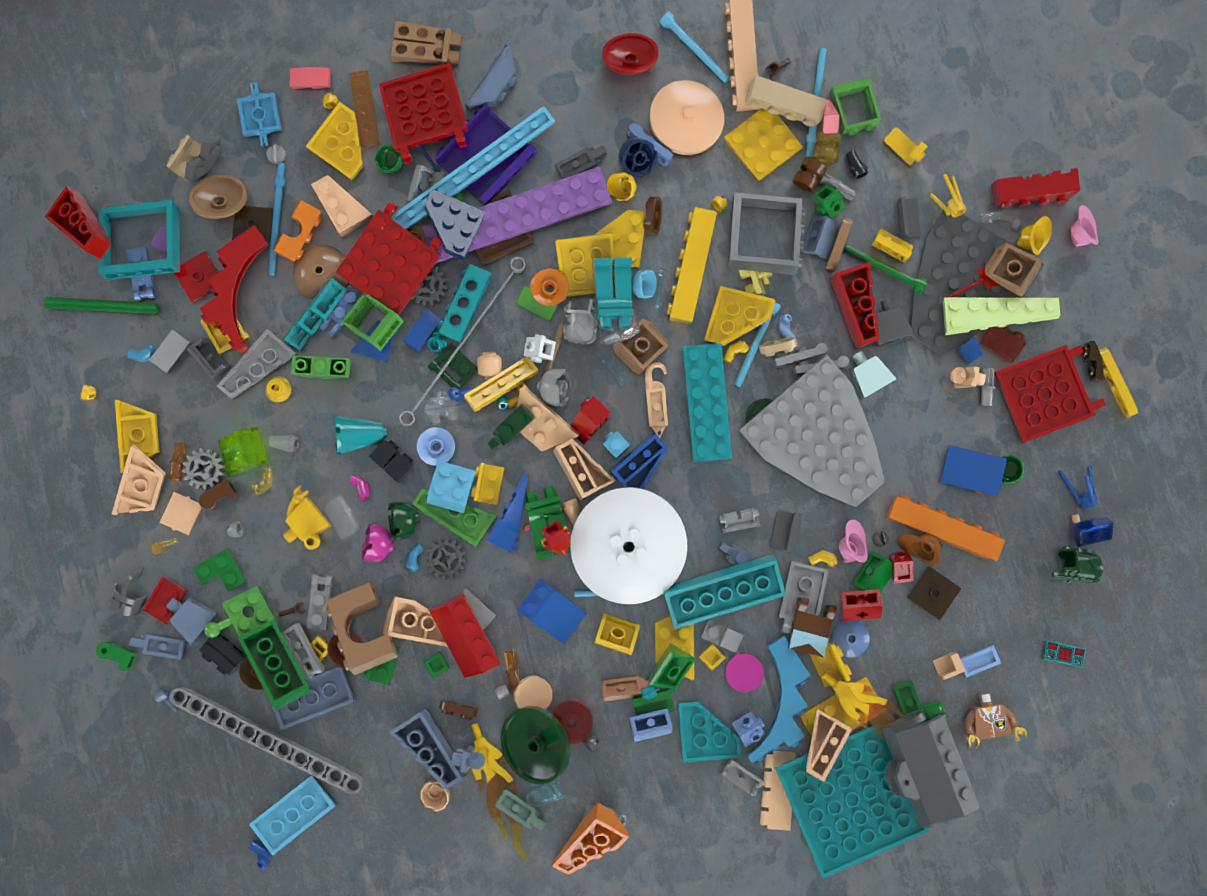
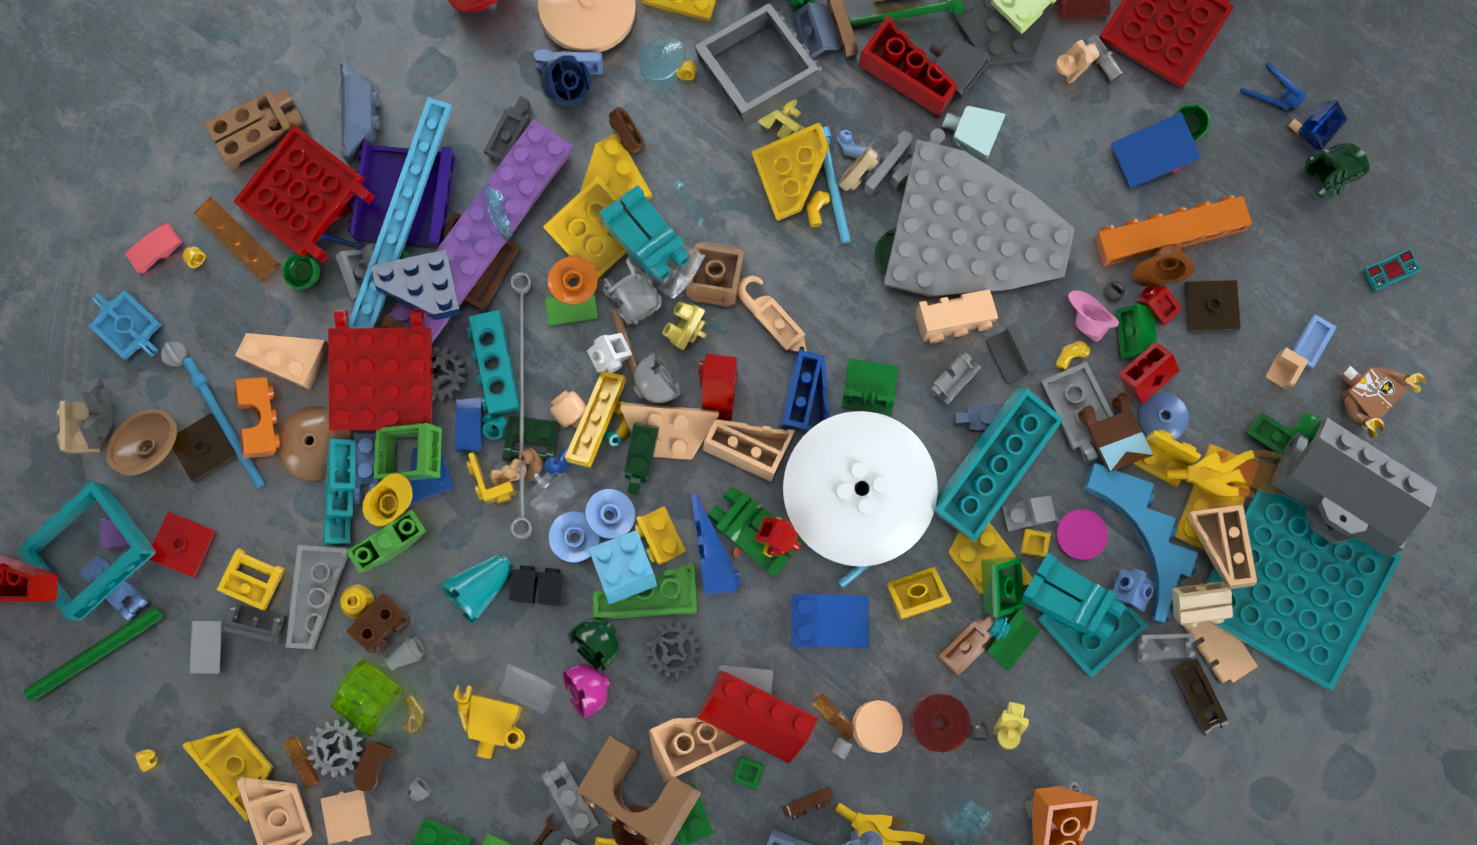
camera: 30 degrees left, 5 degrees down
dark azure arm [127,345,156,363] -> none
red arch [199,225,269,354] -> none
yellow plate [306,102,363,181] -> none
dark pink arm [348,474,370,501] -> none
dark azure arm [406,542,425,572] -> none
dark green dish [501,706,570,785] -> none
light nougat cone [562,497,581,527] -> none
medium azure brick [603,431,630,460] -> none
yellow hair [606,172,637,201] -> none
medium blue brick [629,708,672,742] -> none
medium azure hair [631,270,657,299] -> none
yellow brick [667,207,717,325] -> none
teal brick [682,343,732,463] -> none
blue slope [956,337,983,365] -> none
none -> reddish brown brick [346,593,409,653]
none -> yellow piece [363,473,412,526]
none -> yellow bracket [466,453,517,504]
none -> clear light blue slope [484,184,513,241]
none -> light nougat piece [490,459,527,486]
none -> medium nougat arm [519,448,544,481]
none -> light blue dish [585,489,635,539]
none -> clear light blue dish [639,35,685,80]
none -> light yellow hips [662,302,707,351]
none -> green hinge [842,359,899,415]
none -> light nougat wedge [915,289,998,344]
none -> light yellow hips [993,702,1029,750]
none -> teal hips [1021,552,1126,641]
none -> tan brick [1171,581,1233,627]
none -> dark brown plate [1172,658,1229,736]

